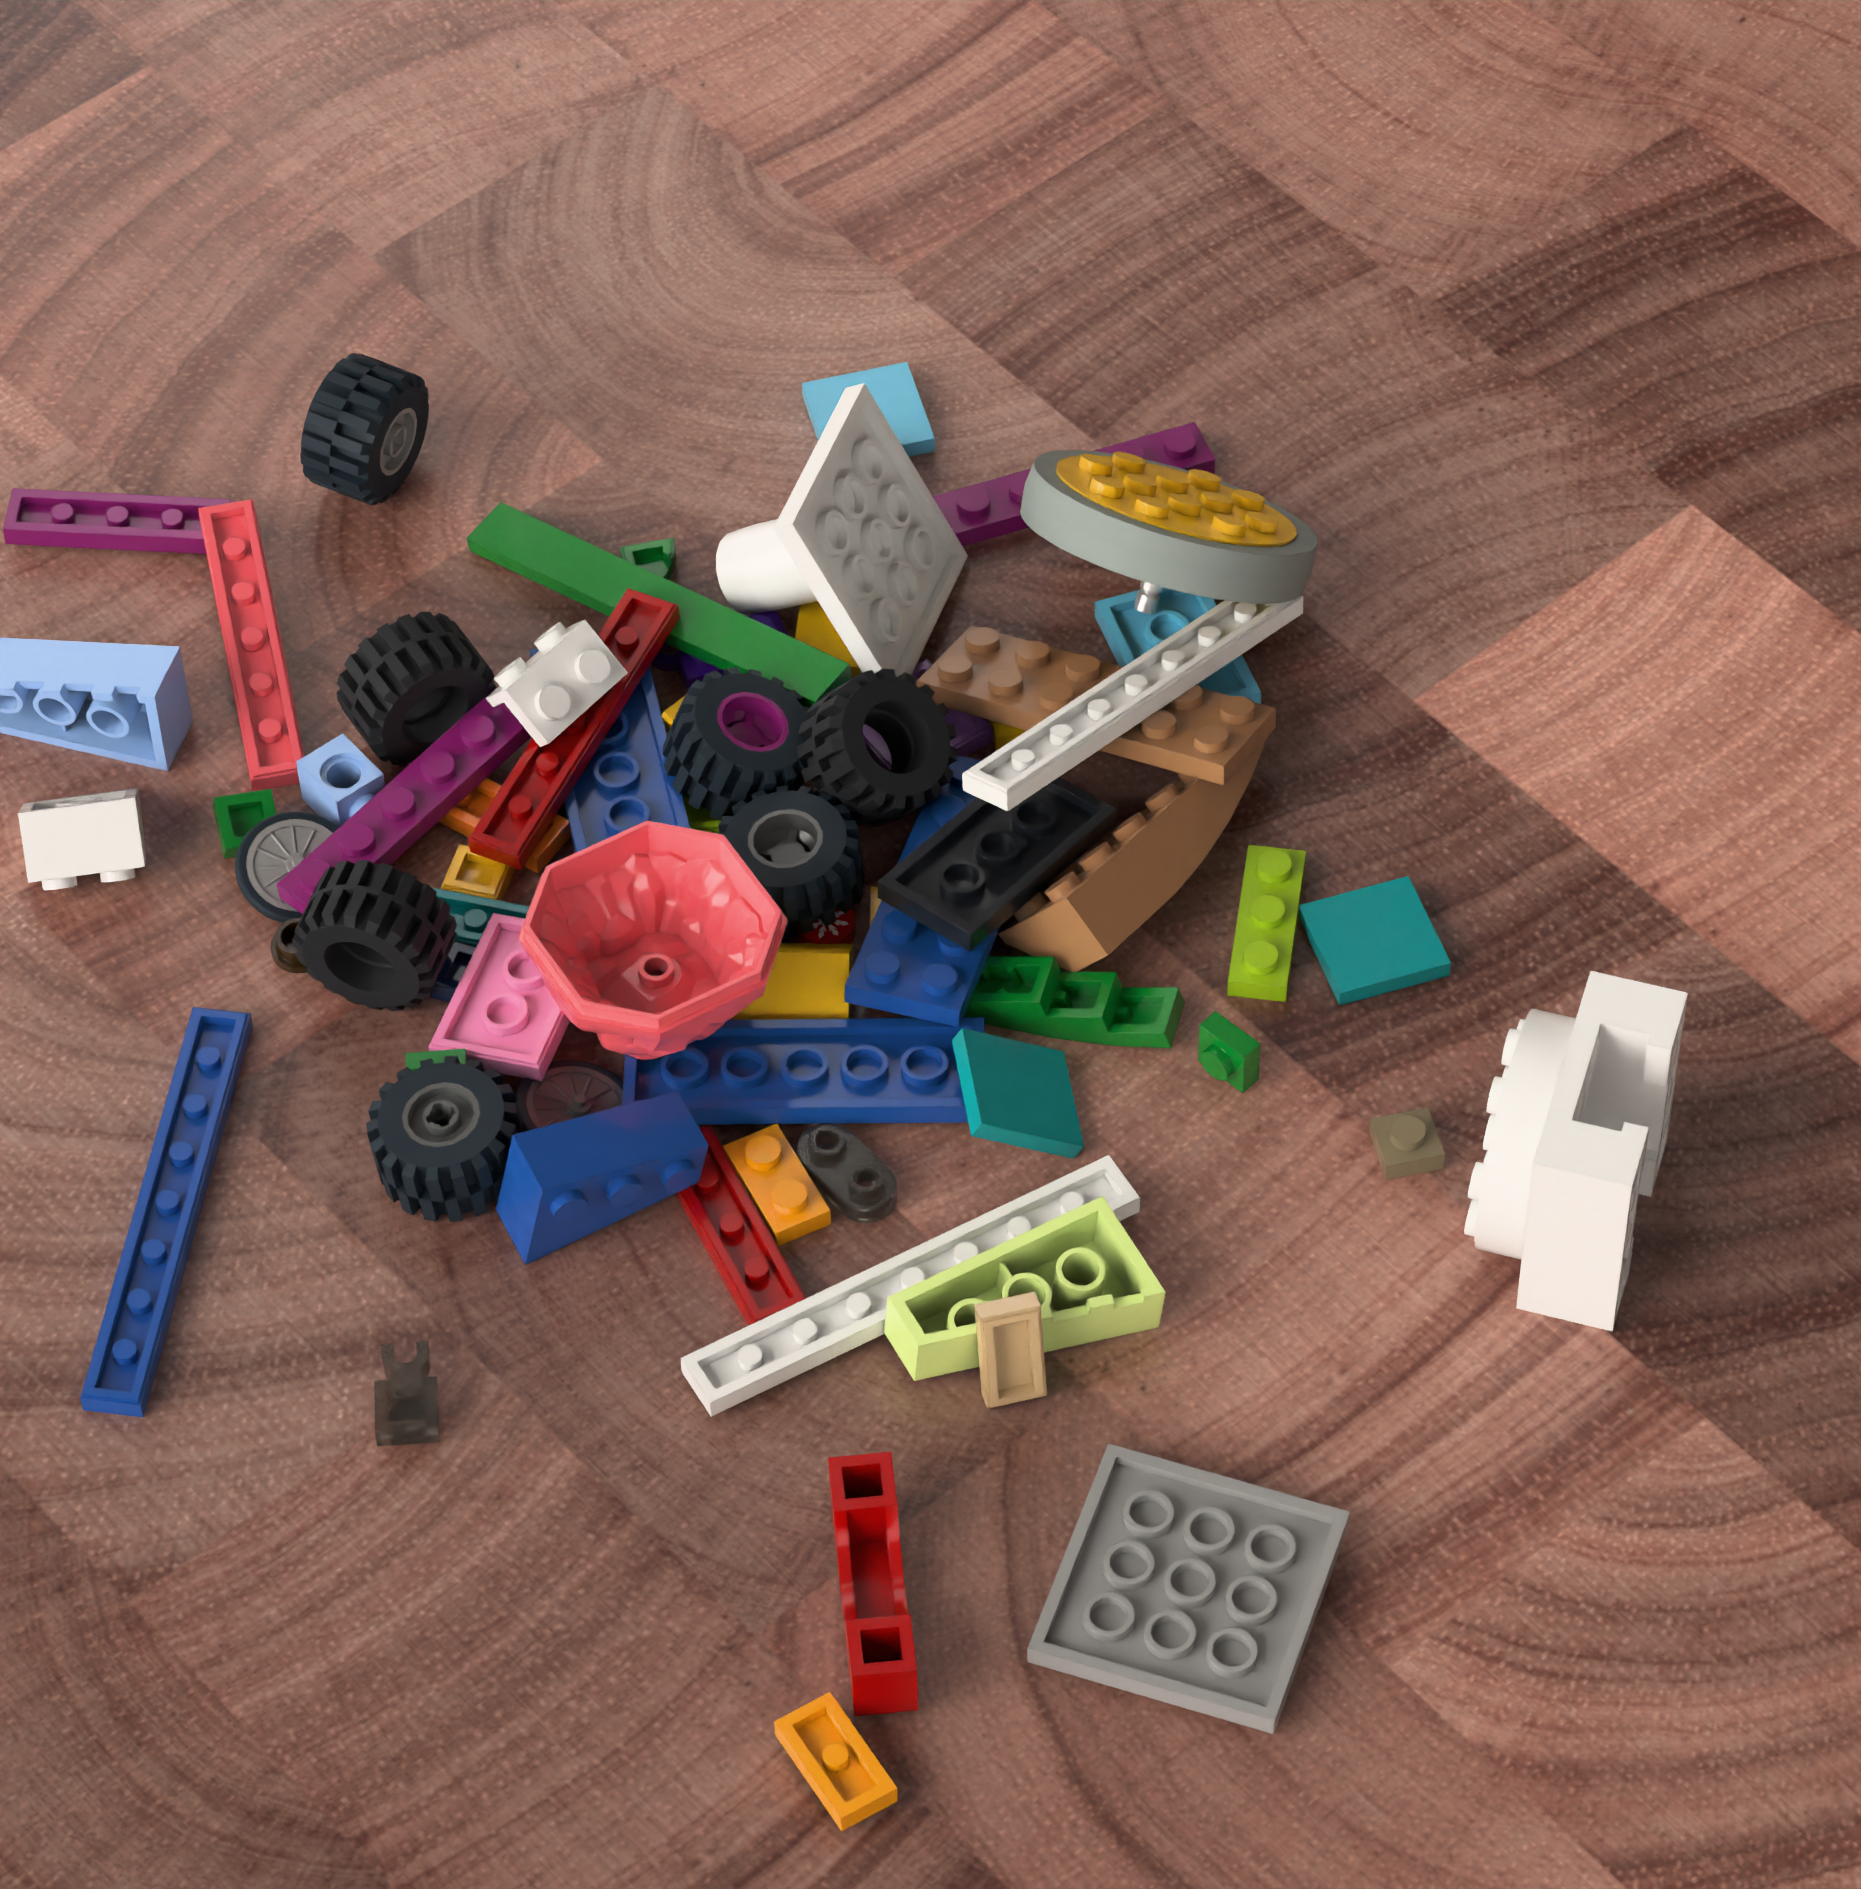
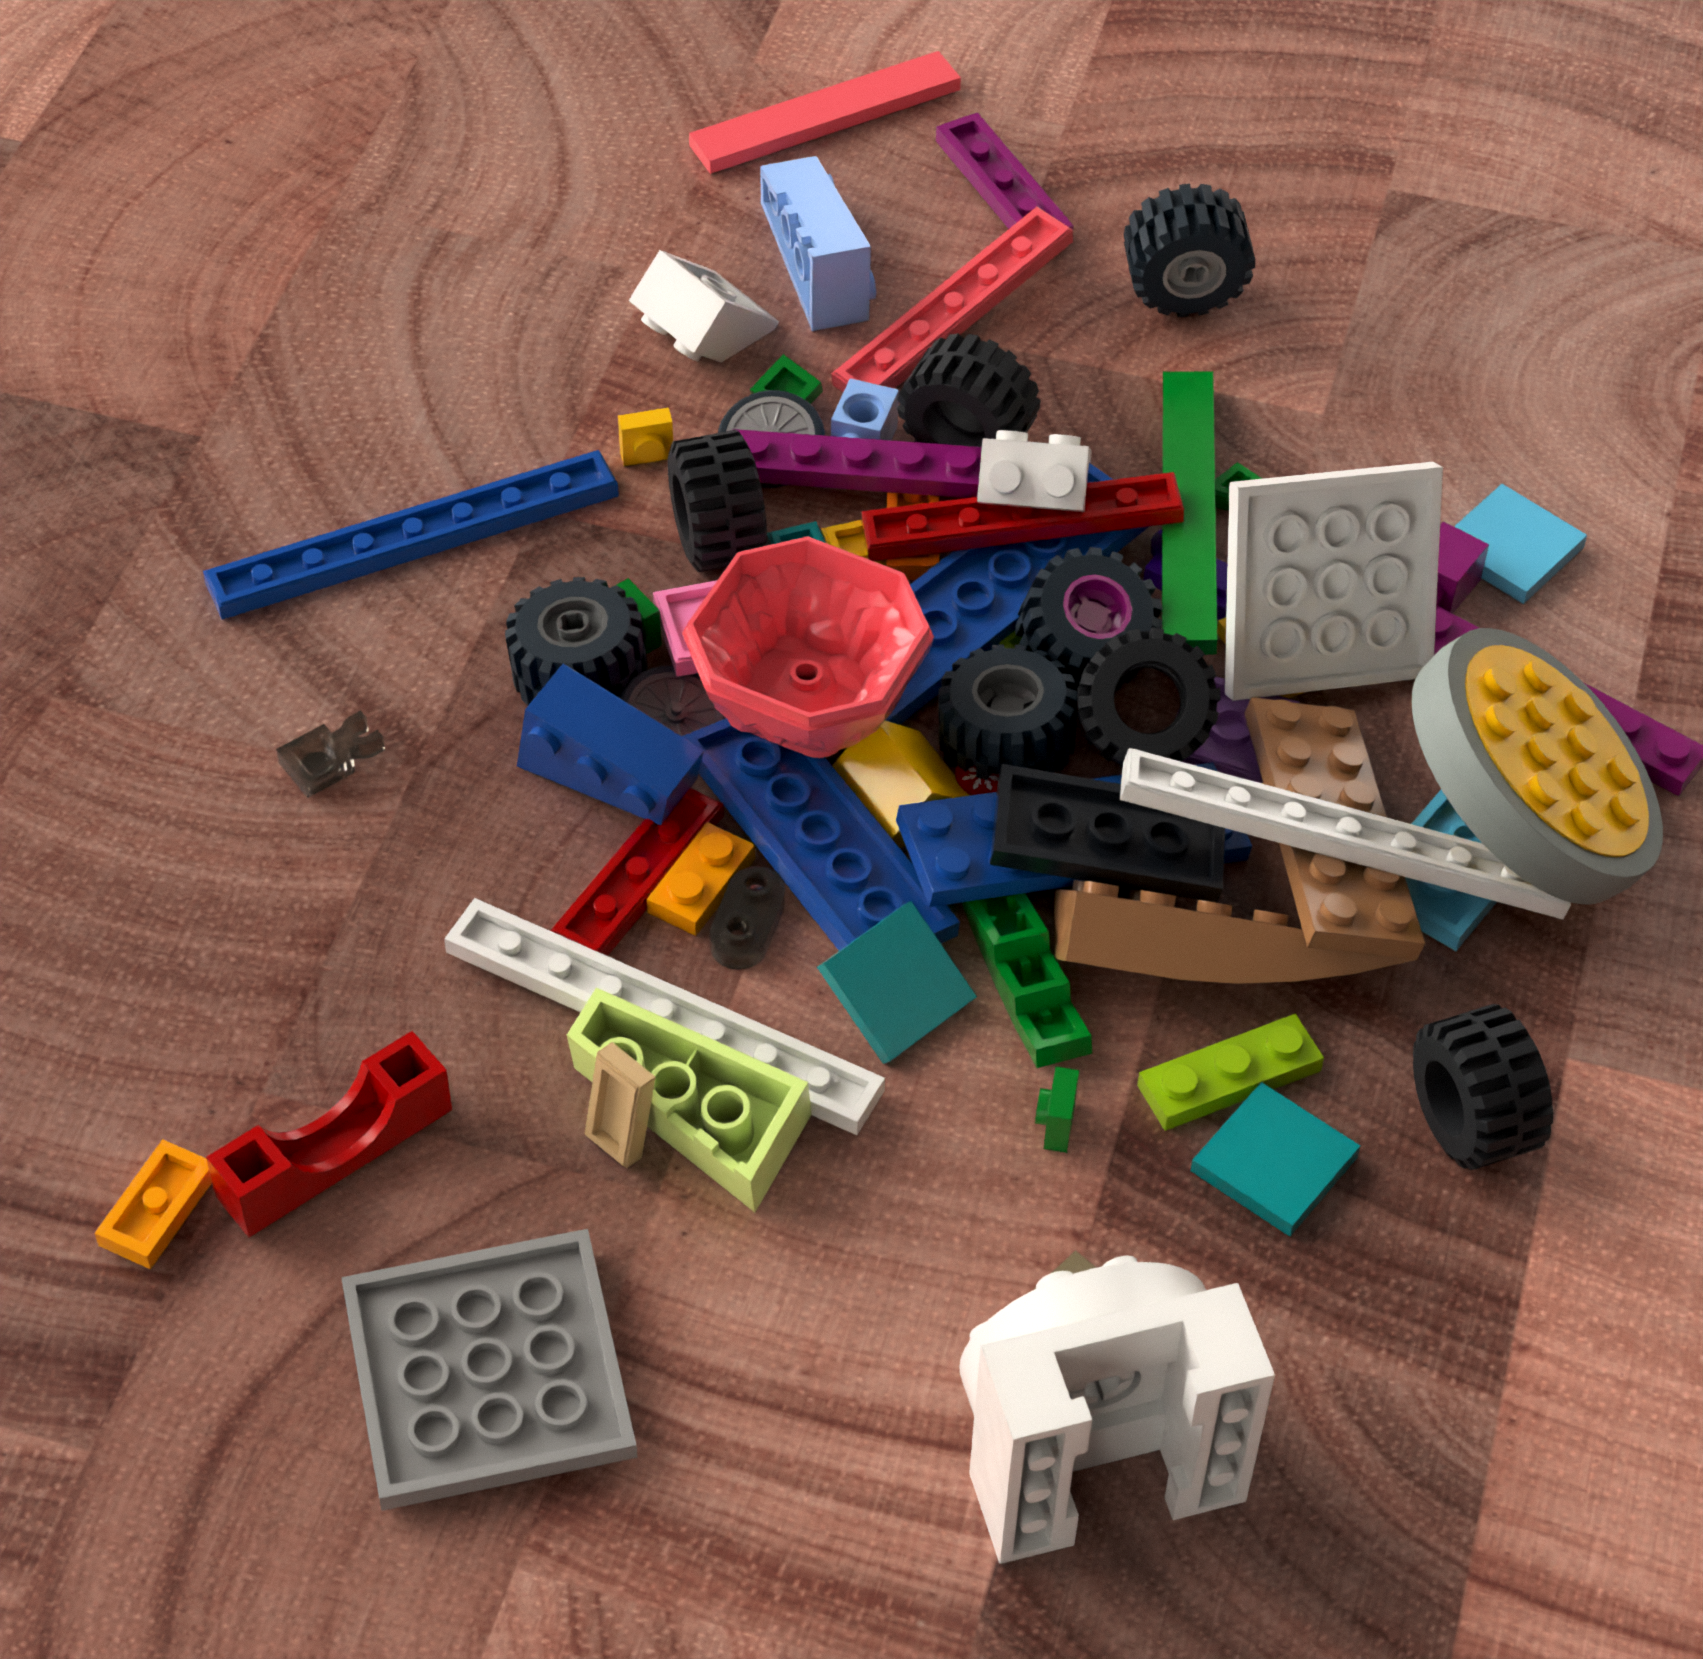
camera: 55 degrees right, 0 degrees up
none -> yellow plate [618,408,673,466]
none -> black tyre [1413,1004,1553,1170]

